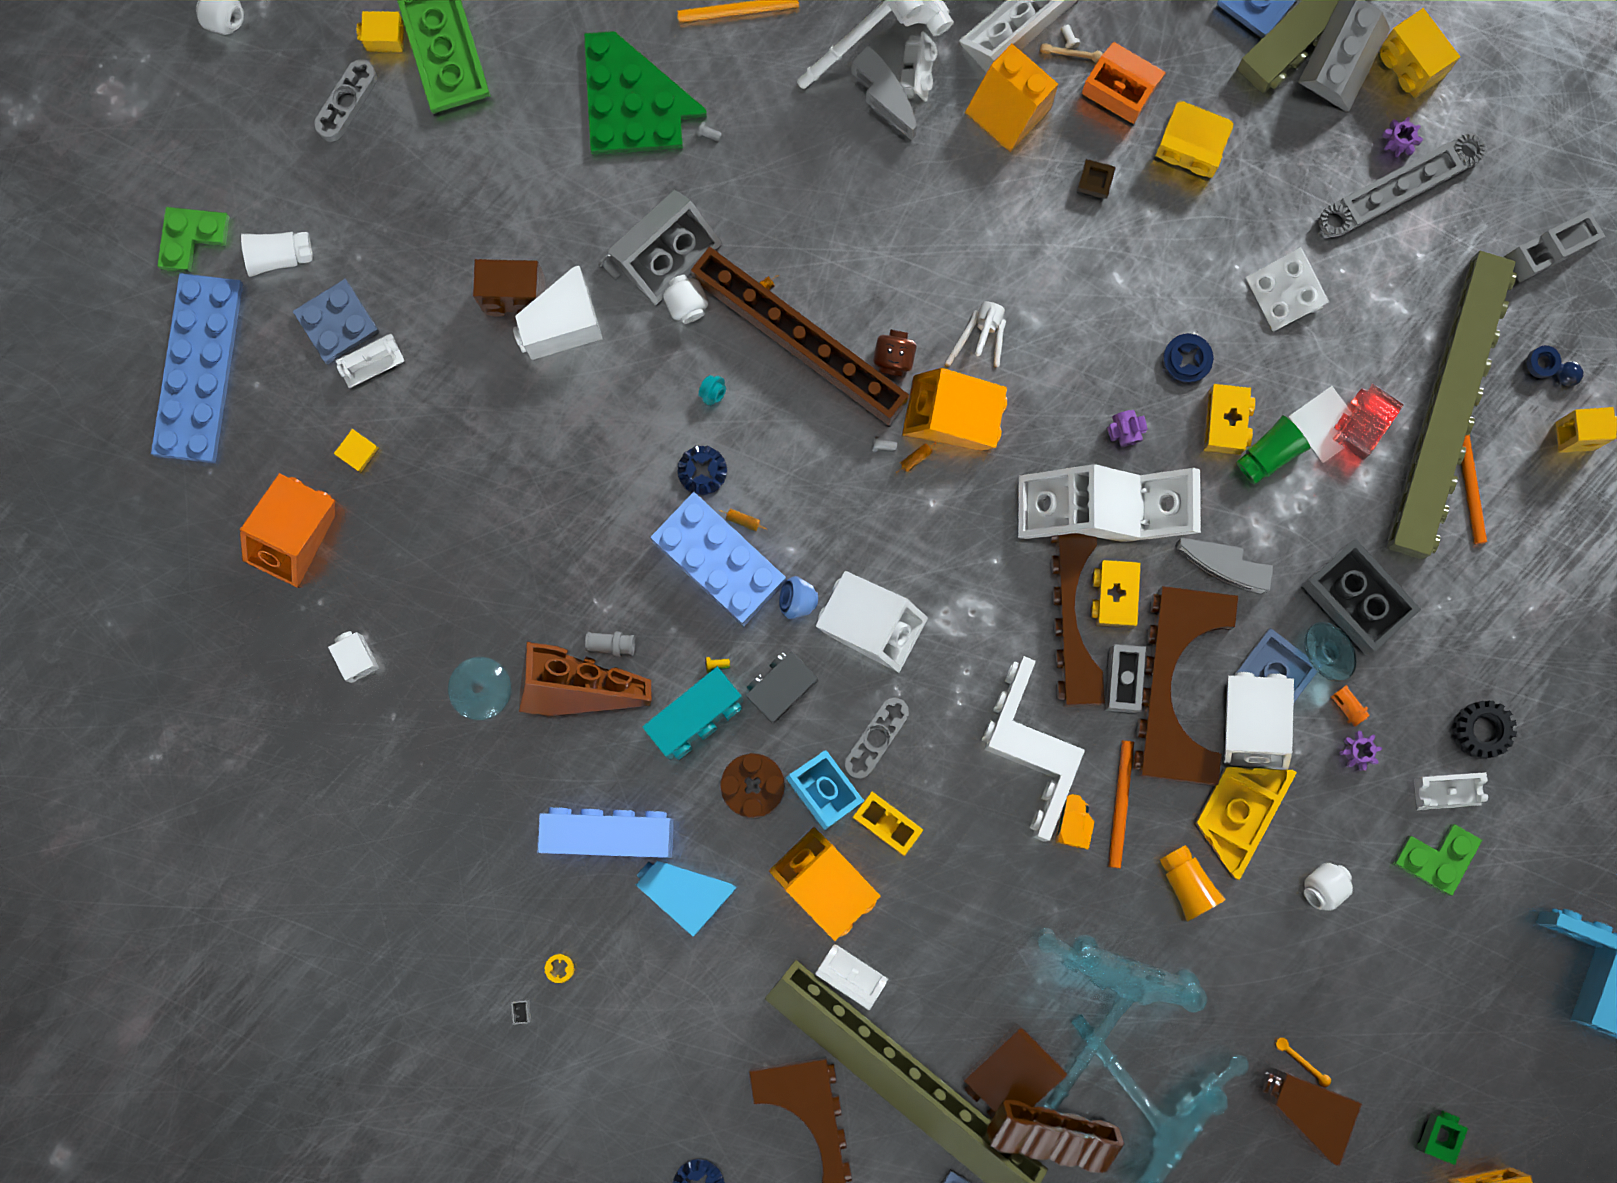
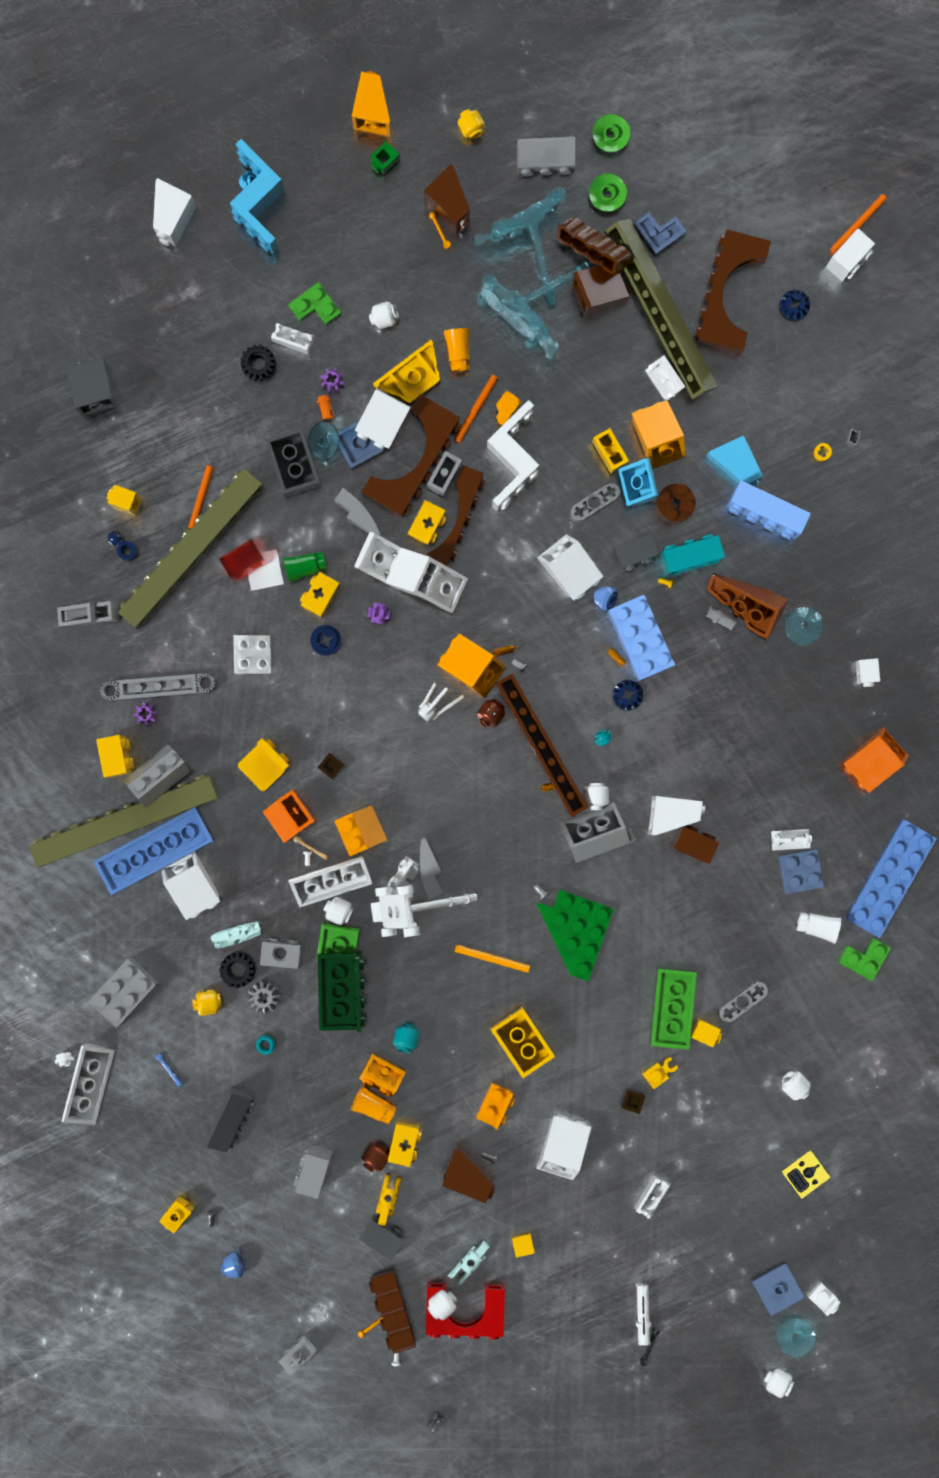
camera: 165 degrees left, 5 degrees up
yellow tile [334,429,379,473] -> none

